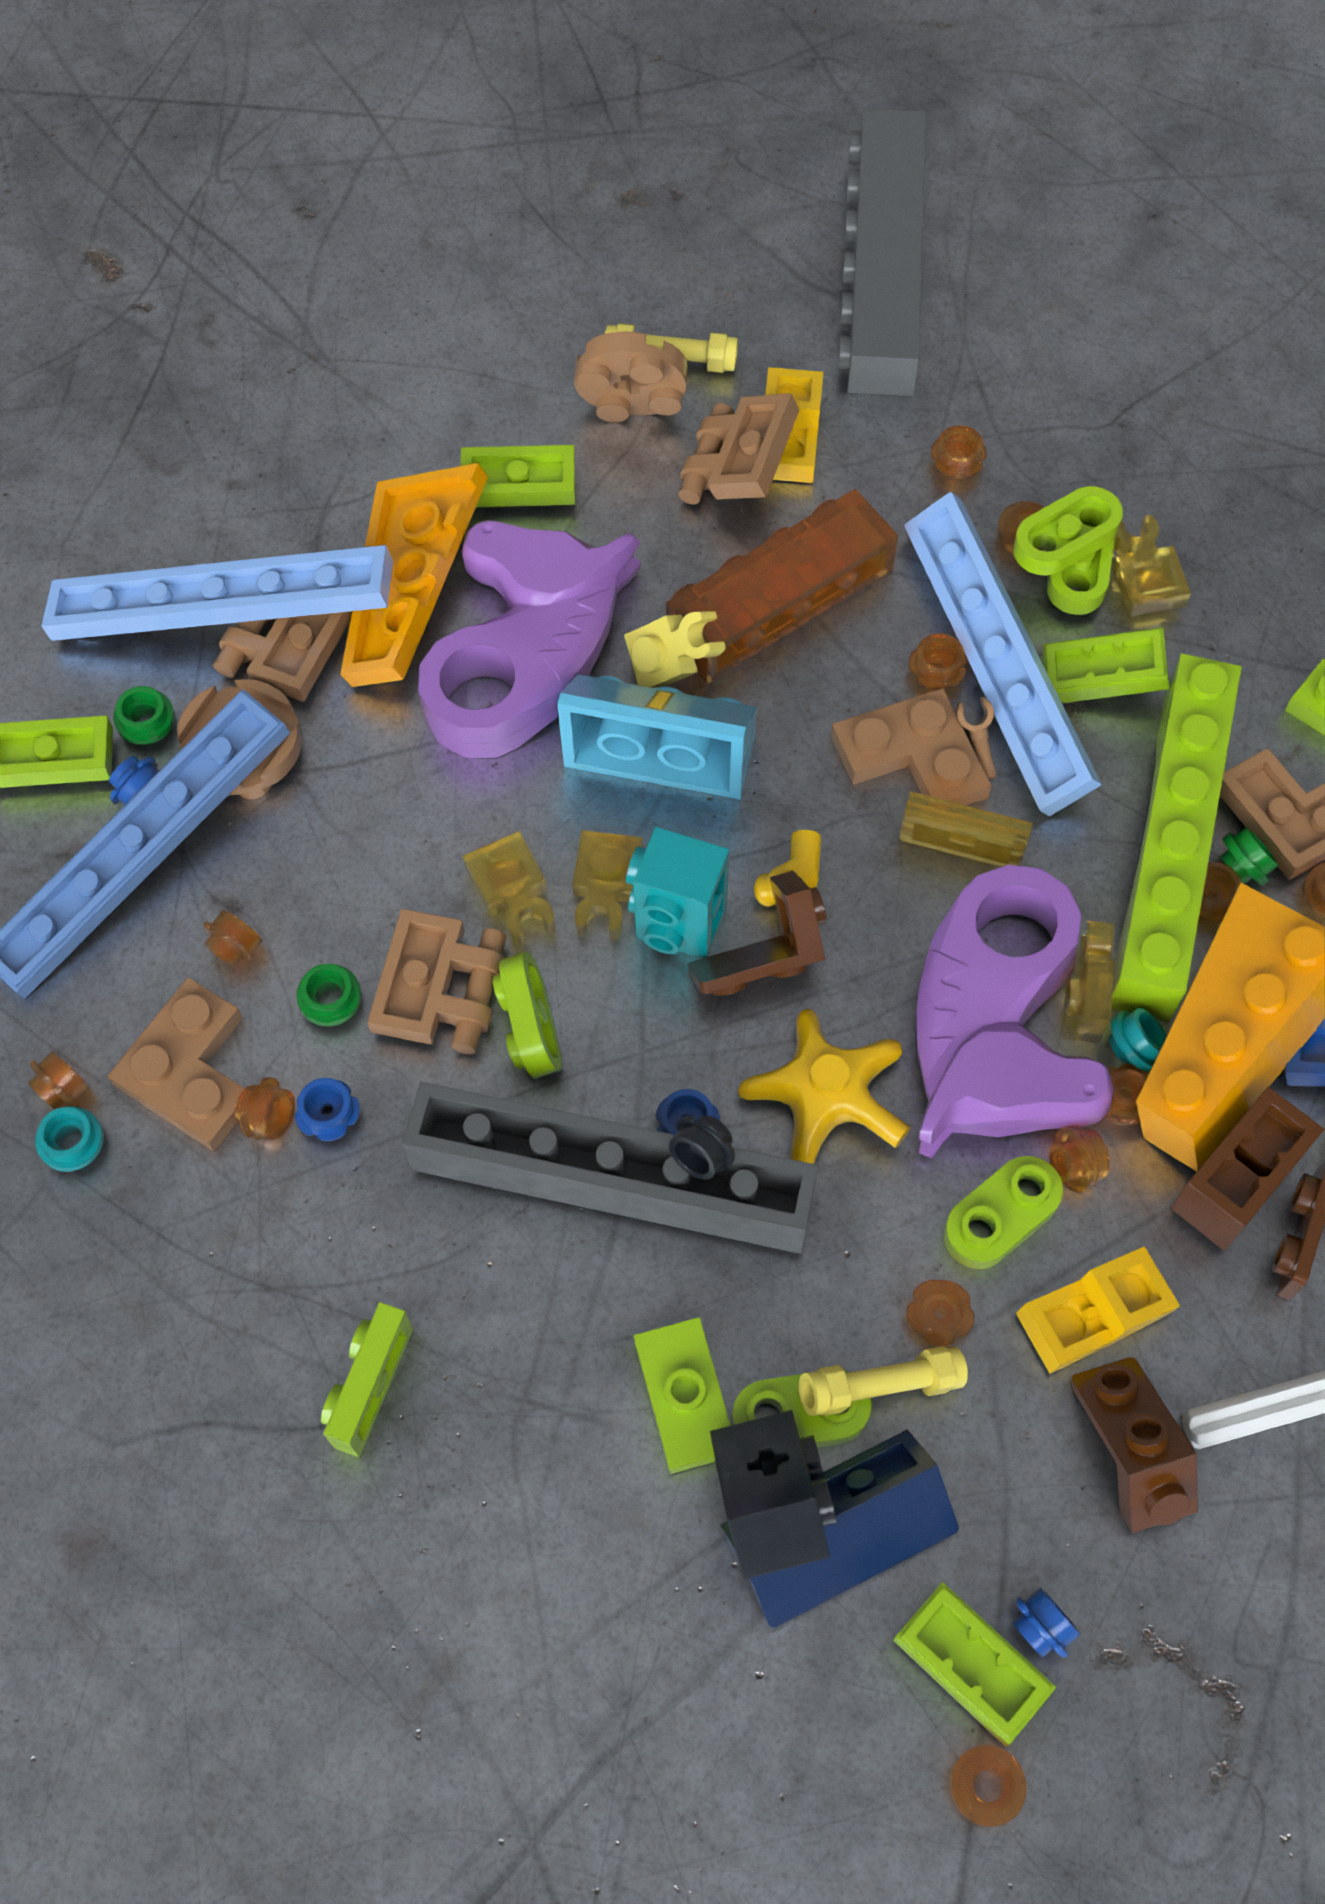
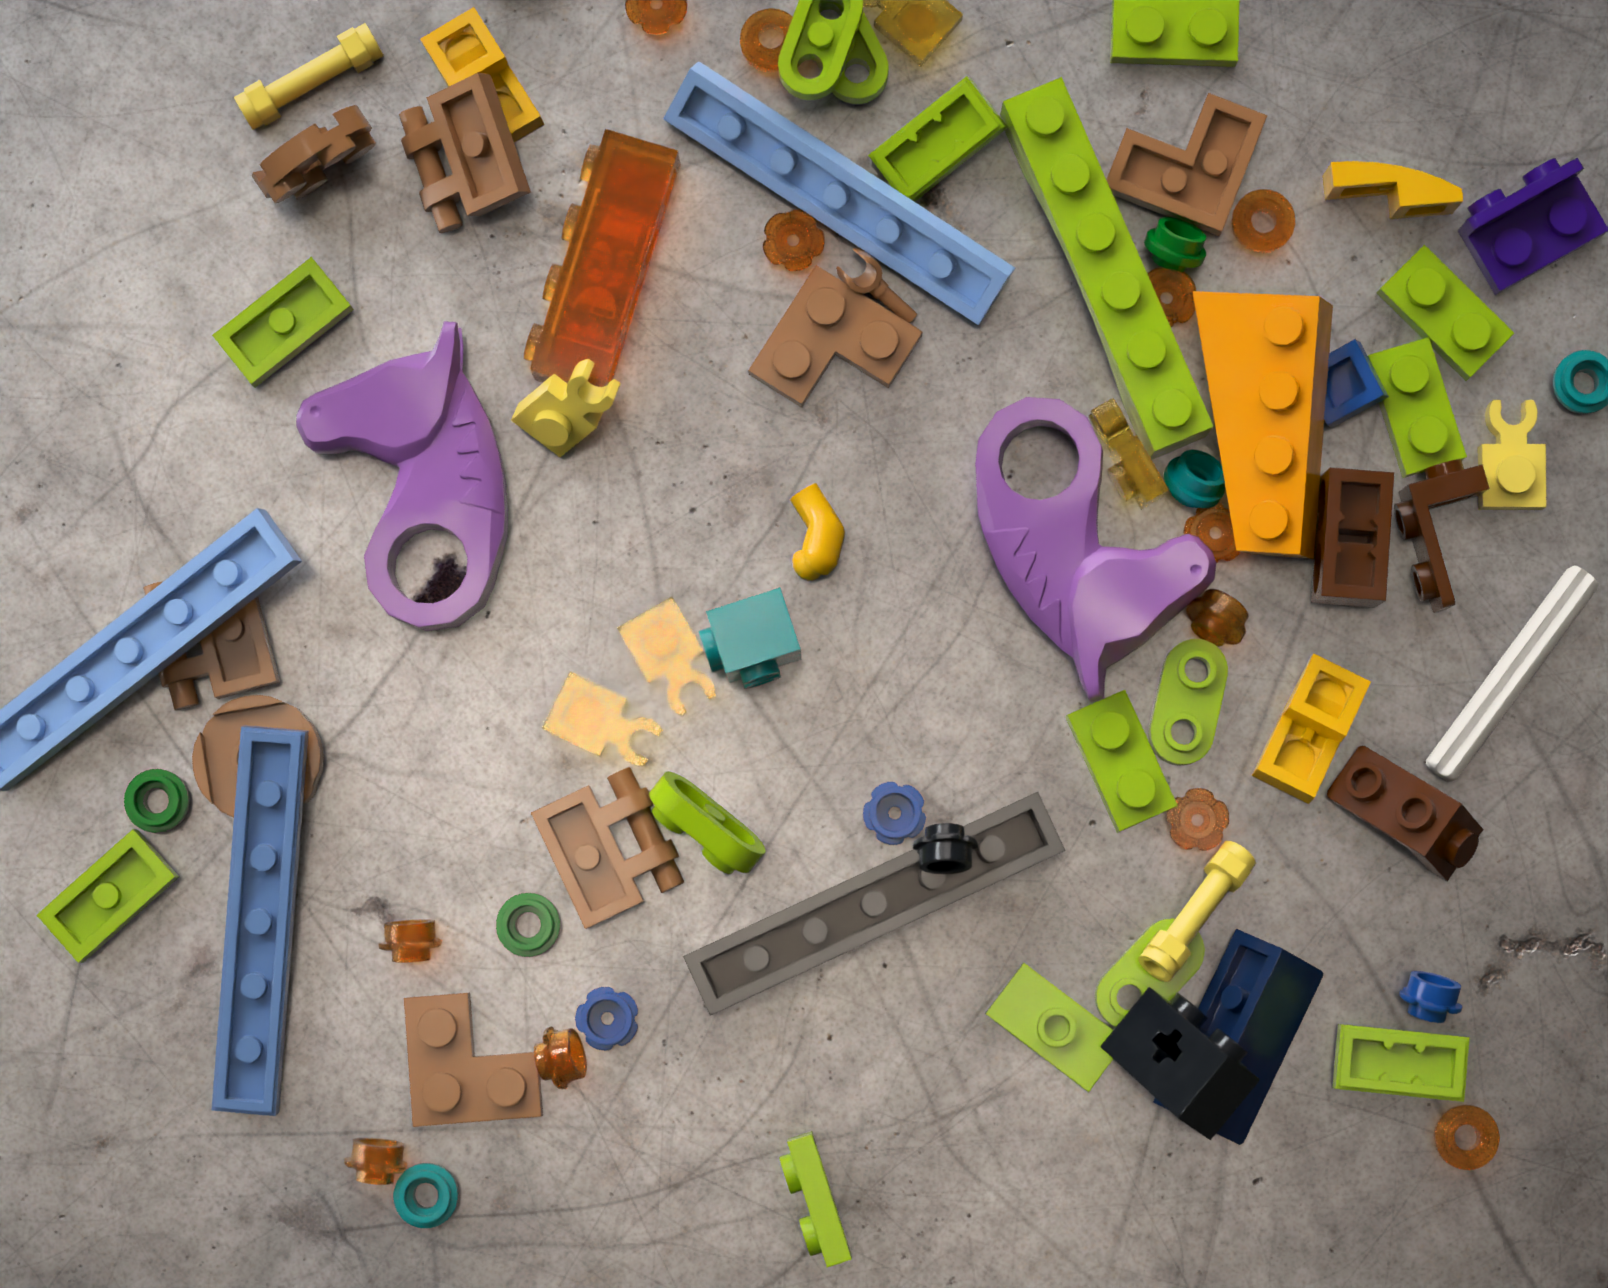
camera: 35 degrees left, 20 degrees up
blue plate [109,756,159,805] -> none
light orange wing [340,463,488,687] -> none
medium azure slope [557,674,757,800] -> none
reddish brown bracket [687,871,827,996] -> none
yellow animal [737,1008,911,1164] -> none
clear yellow tile [899,791,1033,867] -> none
none -> lime plate [1065,690,1178,833]

